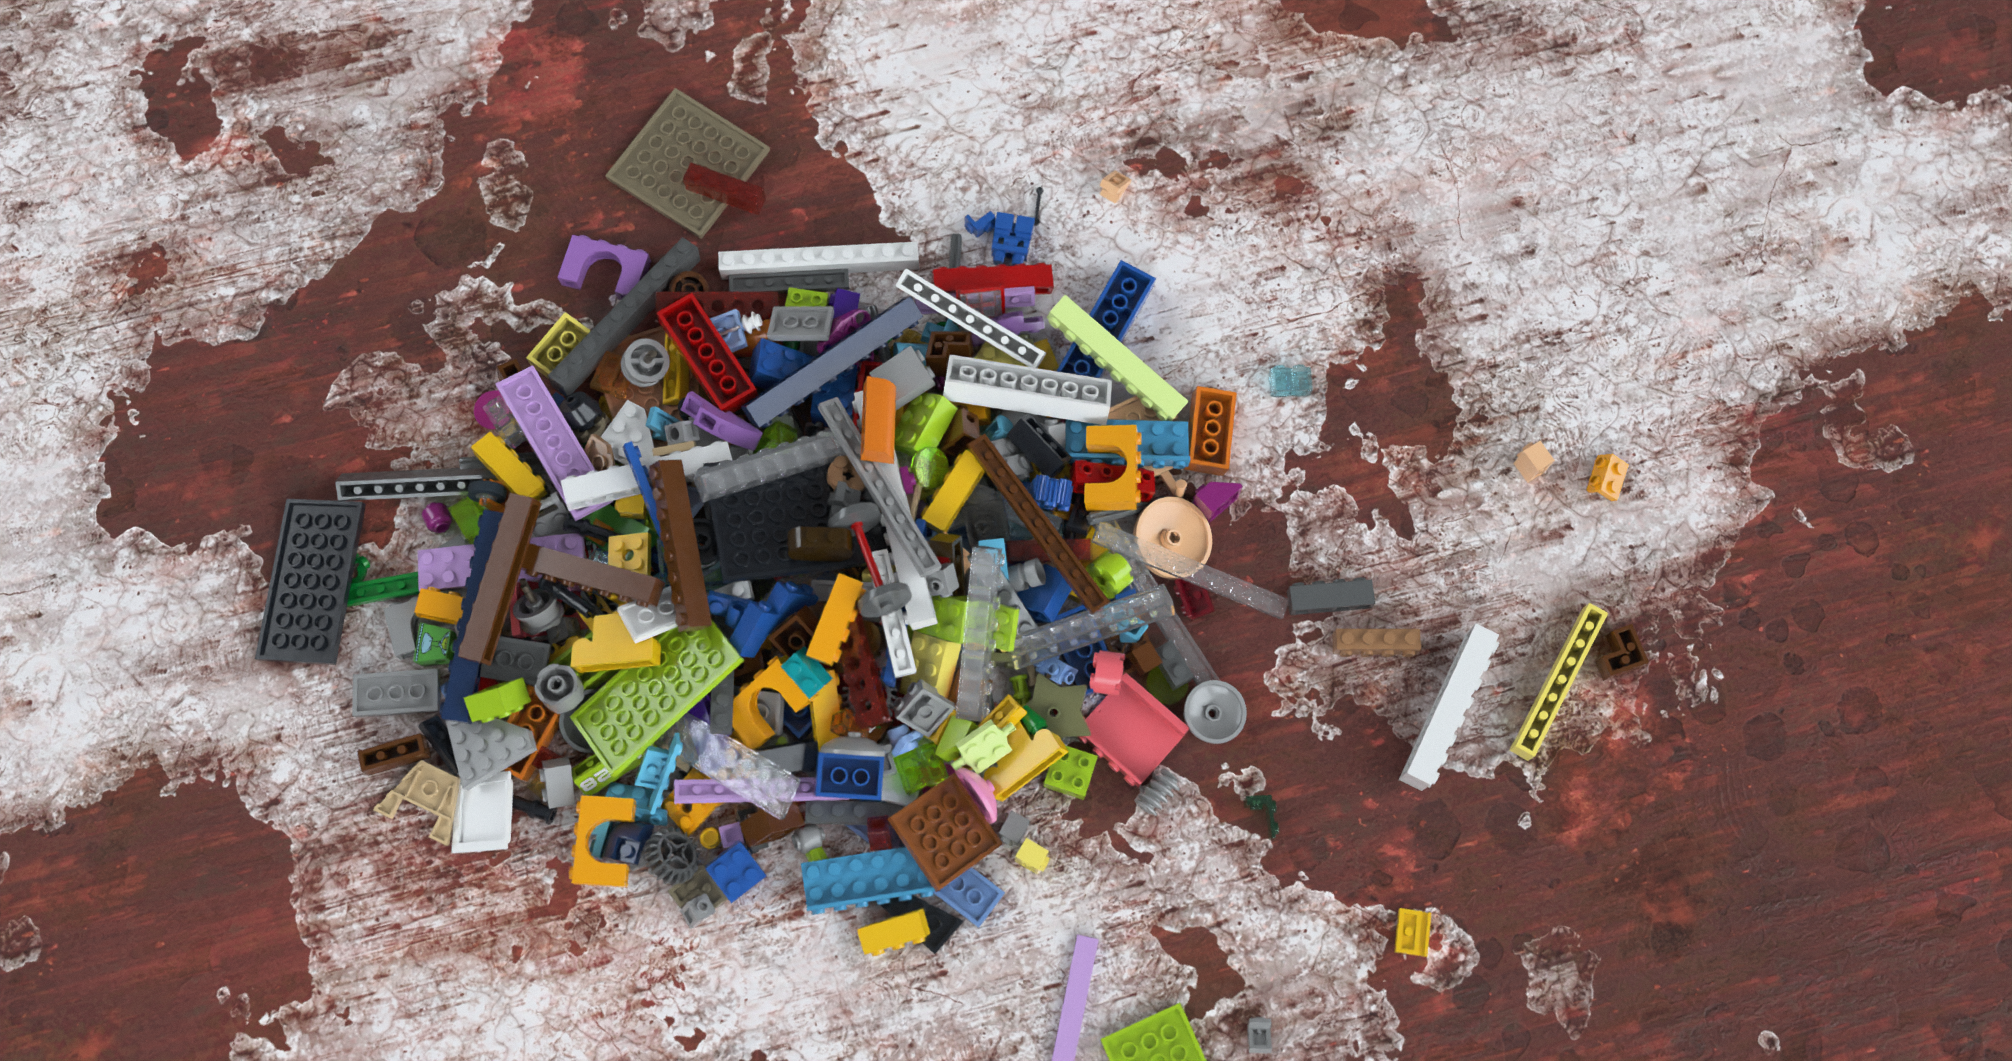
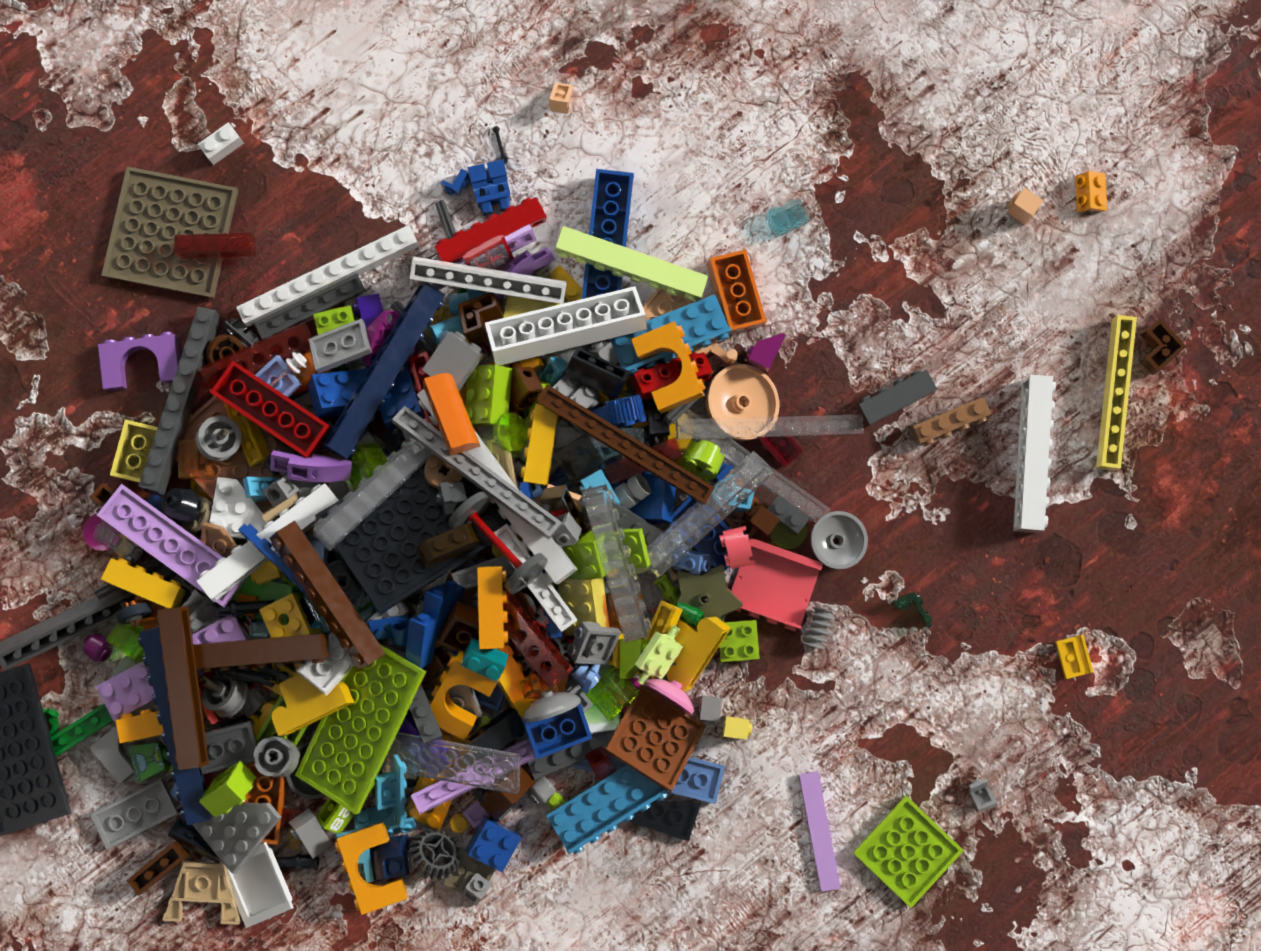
camera: 20 degrees left, 10 degrees up
yellow brick [857,908,930,956] -> none
magenta plate [899,466,916,495] -> none
none -> white brick [198,122,244,165]
none -> dark grey hinge [224,318,262,355]

